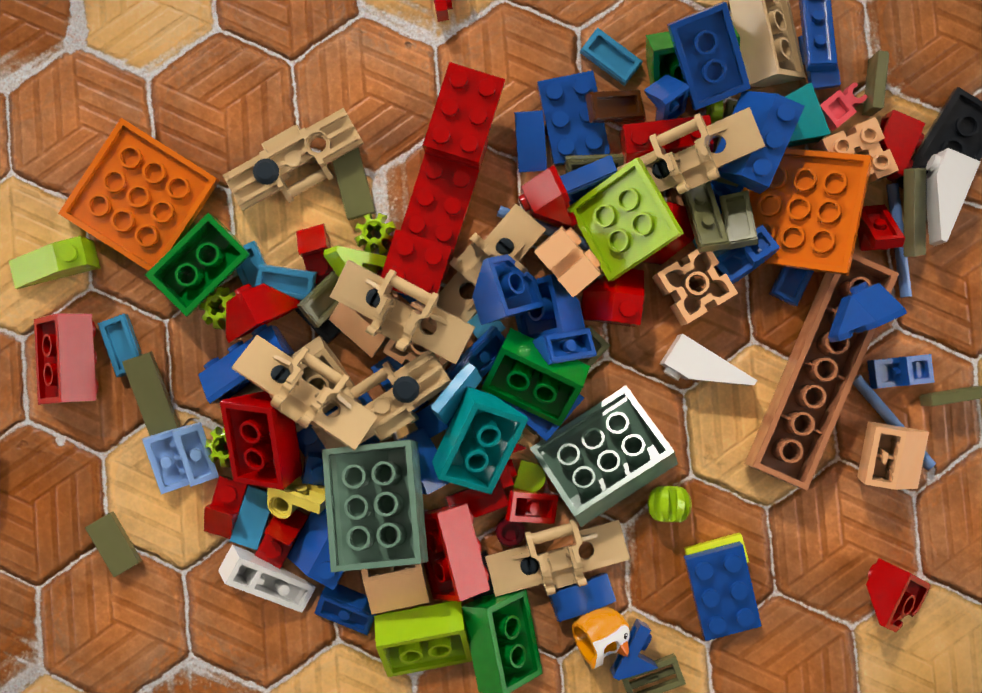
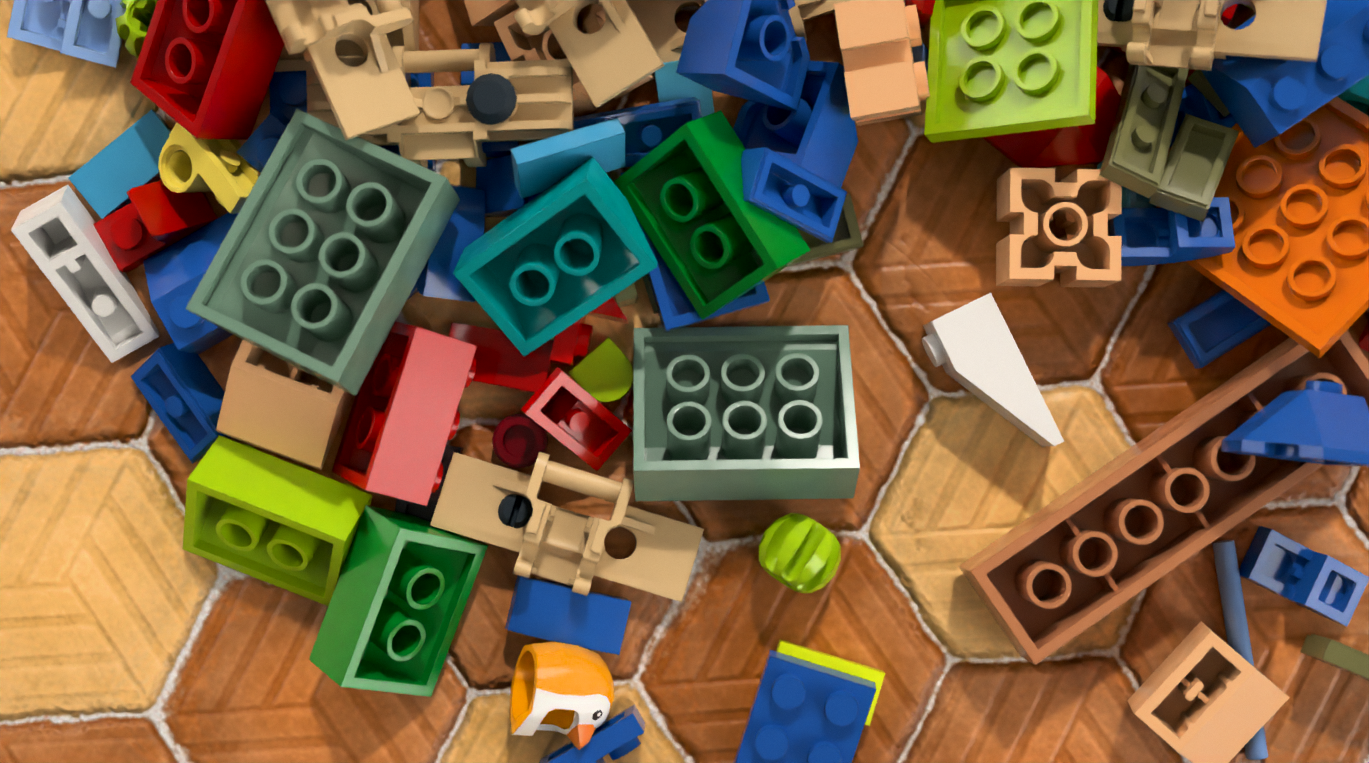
camera: 25 degrees right, 0 degrees up
red slope [204,475,249,539] -> none
red slope [581,269,644,327] -> none

